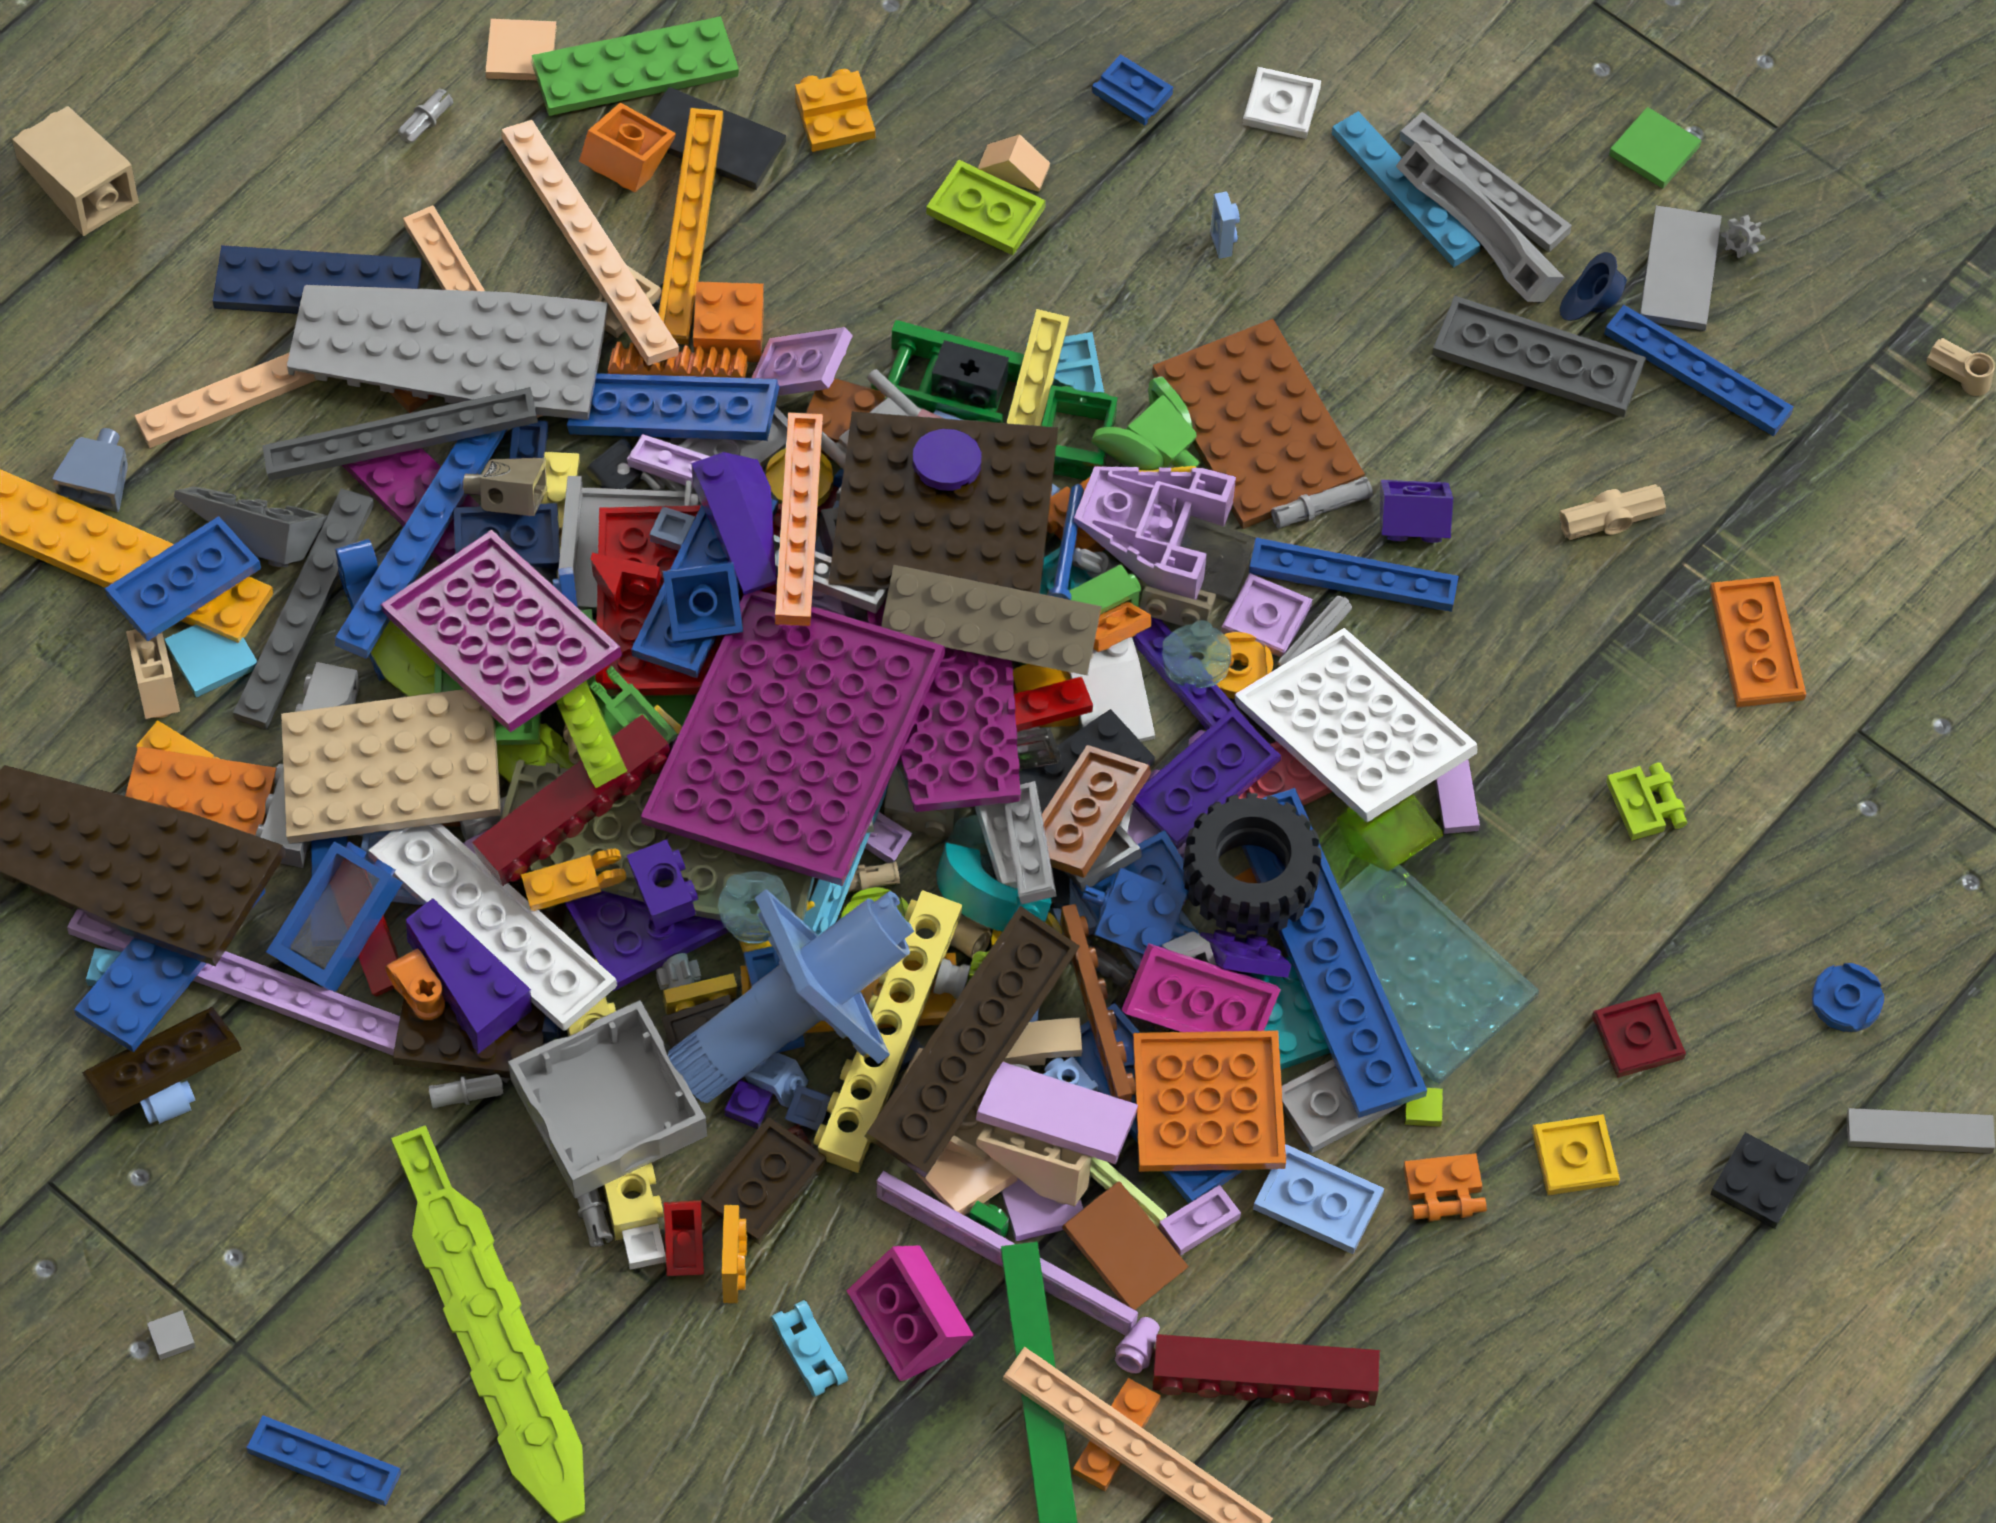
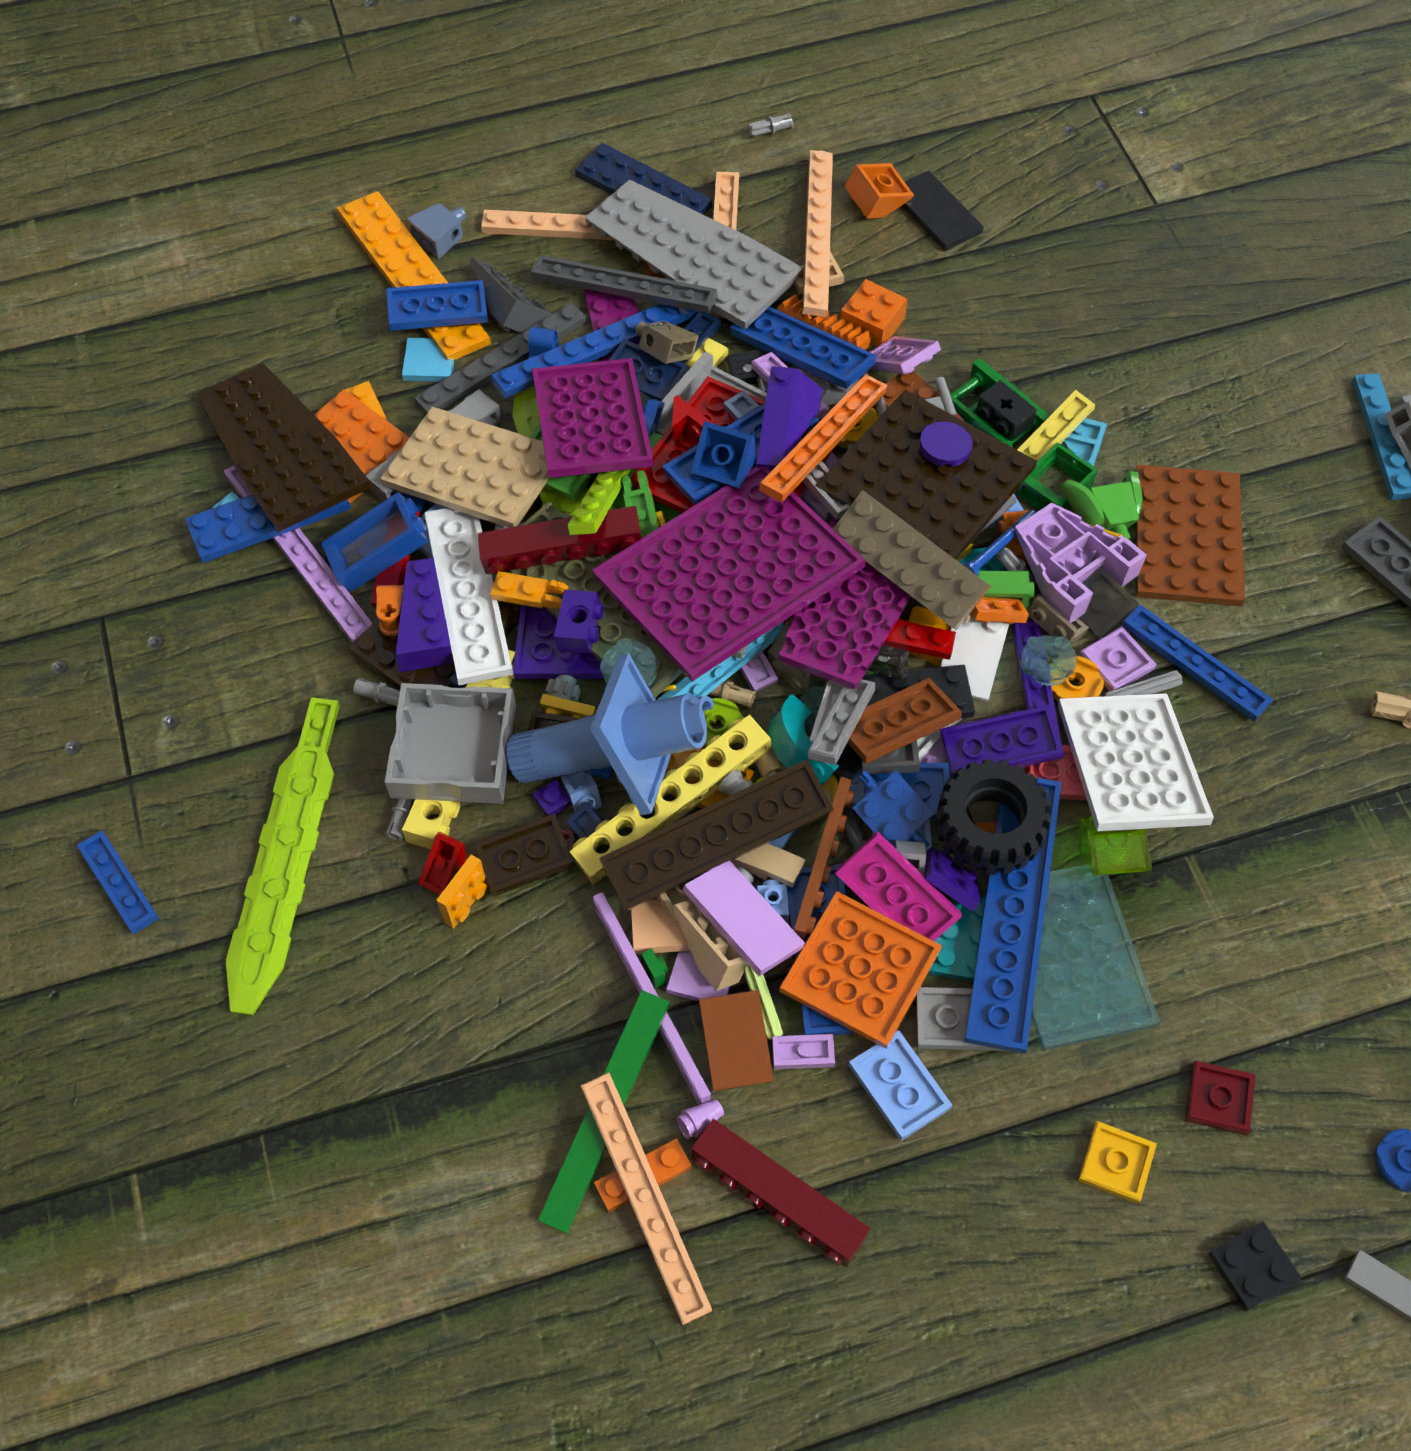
camera: 35 degrees right, 0 degrees up
tan slope [12,106,139,236] -> none
dark brown tile [82,1007,242,1117] -> none
tan slope [126,629,180,719] -> none
light blue brick [140,1081,196,1124] -> none
light grey tile [147,1310,195,1360] -> none
light nougat tile [485,19,557,81] -> none
bright green plate [531,16,739,116] -> none
white plate [622,1223,666,1270] -> none
light orange tile [658,108,723,345] -> none
medium azure plate [771,1300,848,1397] -> none
light orange plate [795,69,876,152] -> none
dark pink slope [847,1245,974,1381] -> none
lime plate [926,160,1046,255] -> none
light nougat slope [978,134,1050,192] -> none
blue plate [1092,54,1173,126] -> none
light blue plate [1210,192,1240,259] -> none
white tile [1243,67,1321,139] -> none
light grey pin [1271,477,1373,529] -> none
dark purple slope [1380,480,1453,543] -> none
orange plate [1403,1153,1487,1222] -> none
lime tile [1405,1088,1443,1127] -> none
lavender tile [1435,759,1480,834] -> none
lime plate [1606,762,1688,841] -> none

